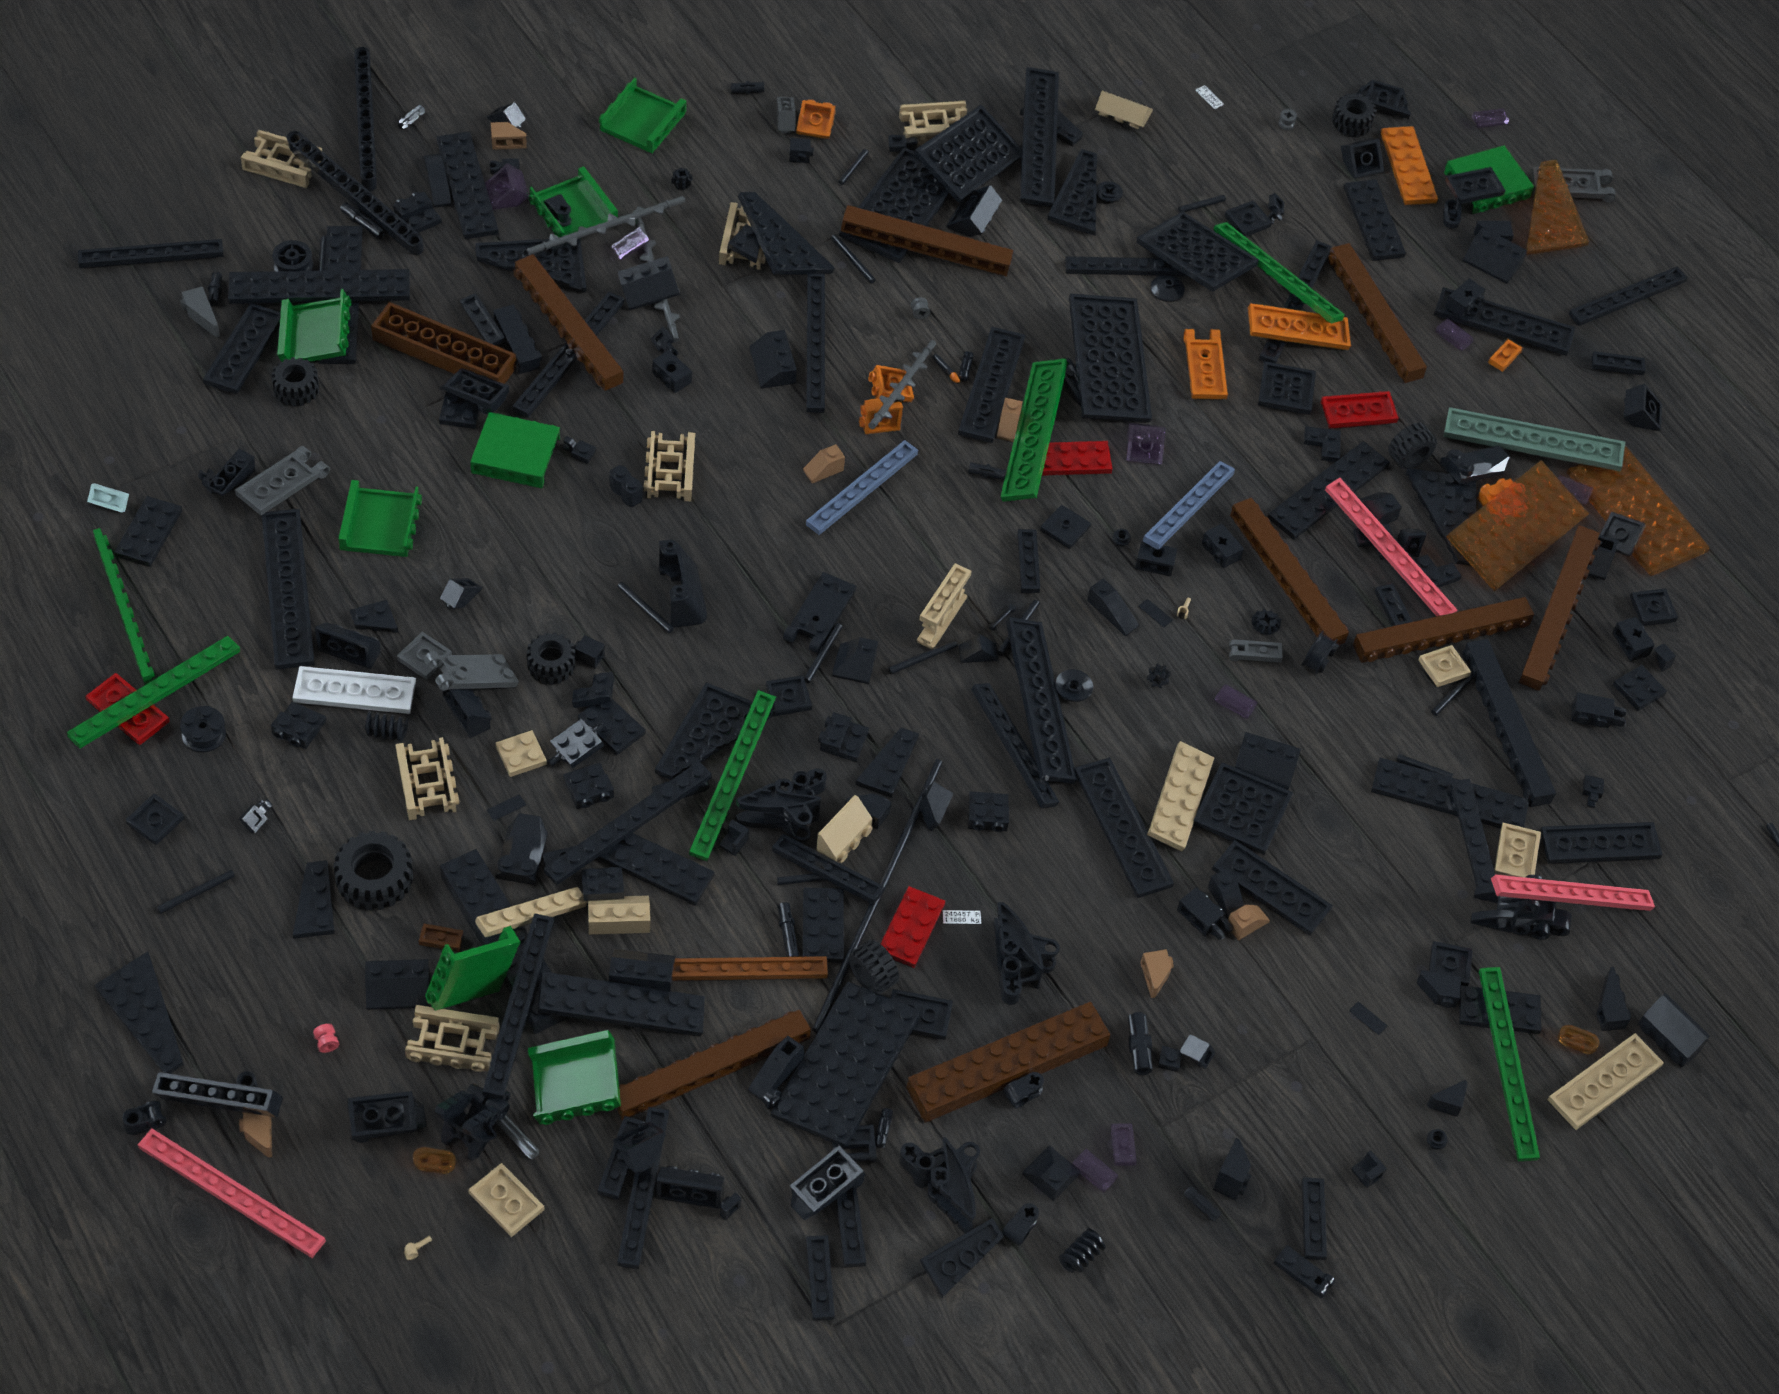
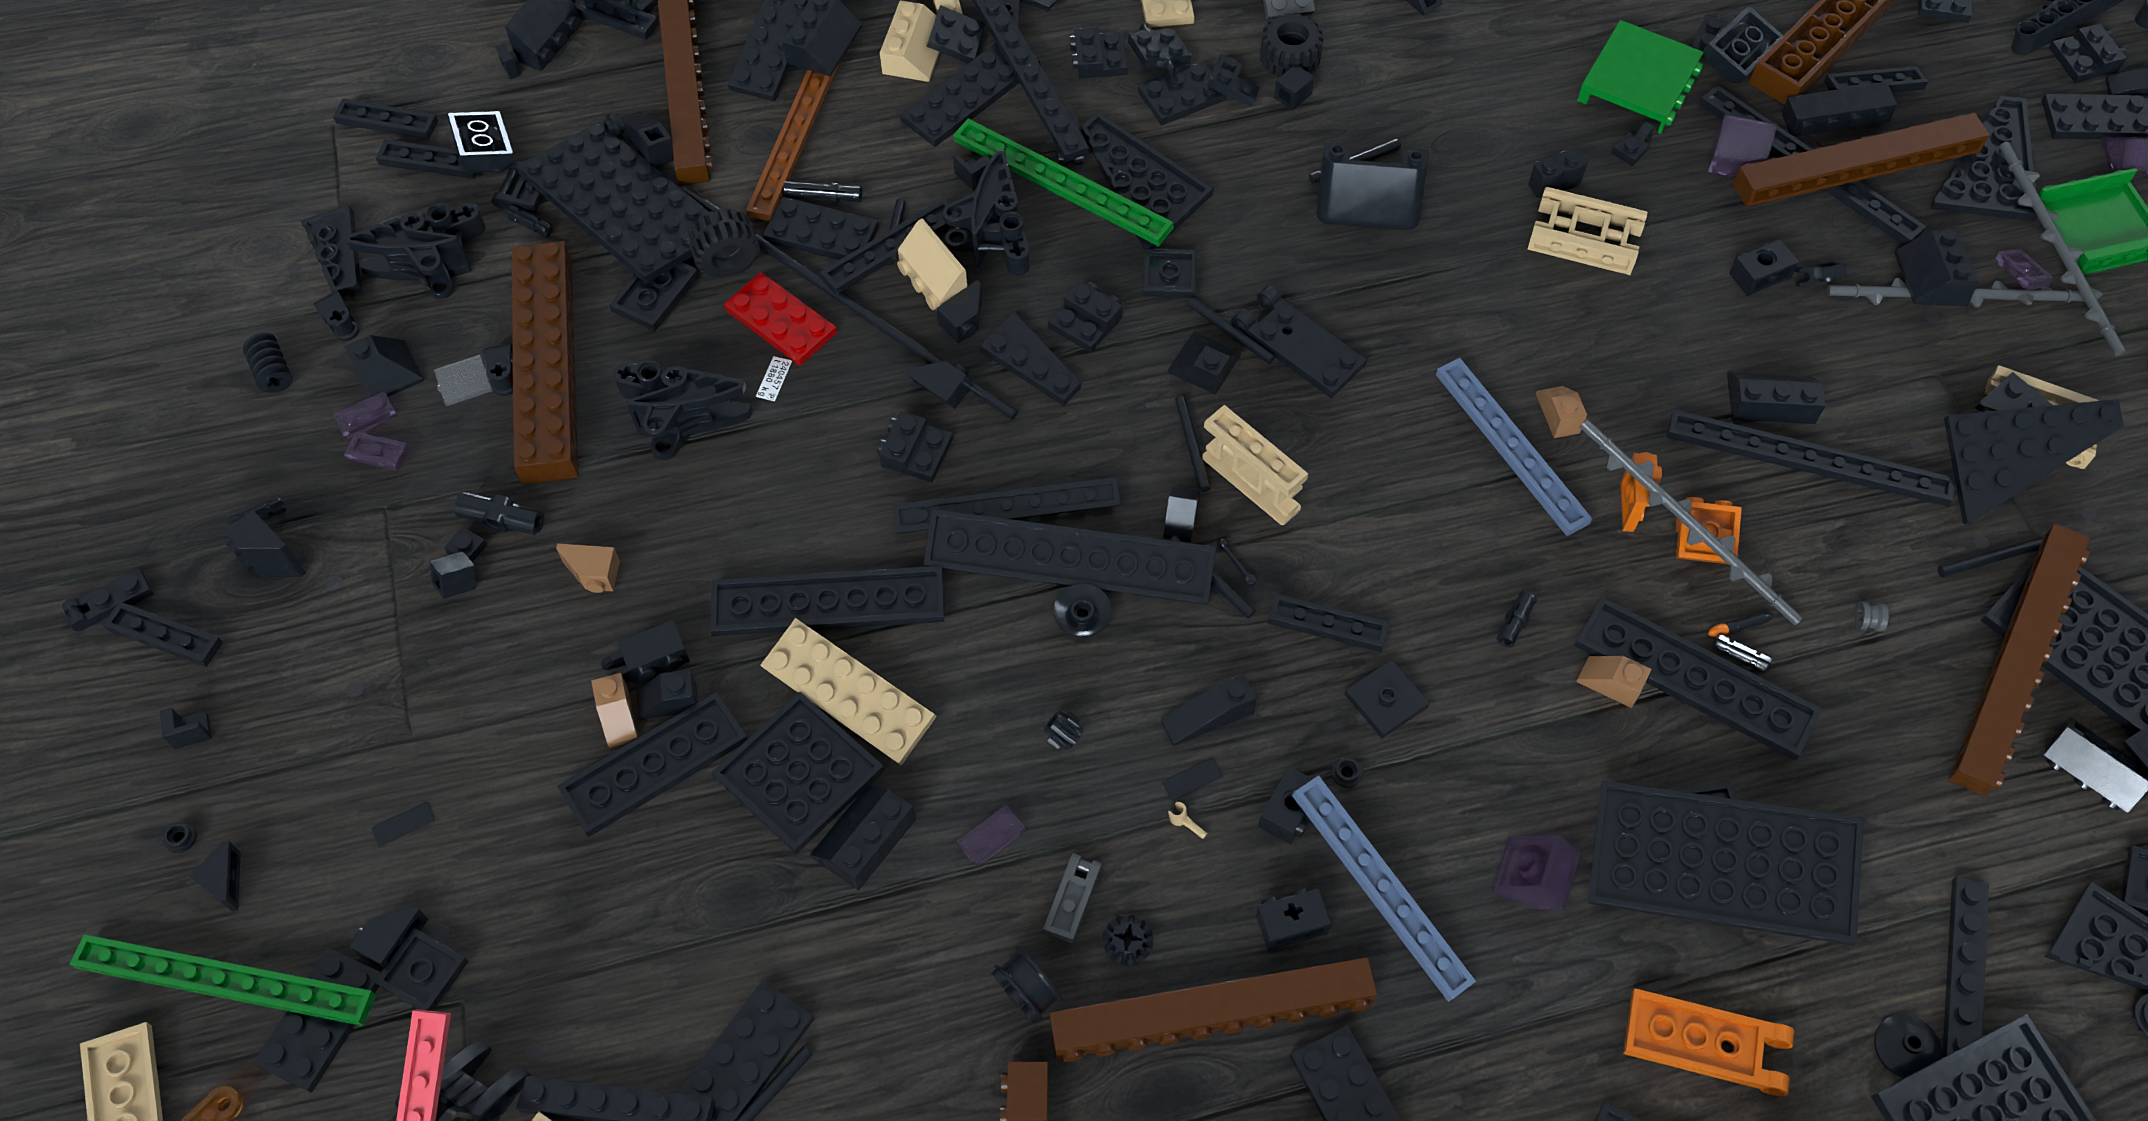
camera: 115 degrees right, 5 degrees up
black piece [544,194,572,227] -> none
green plate [1001,358,1068,502] -> none
red plate [1042,441,1113,476] -> none
none -> clear piece [434,355,492,406]
none -> clear purple slope [1708,115,1777,177]

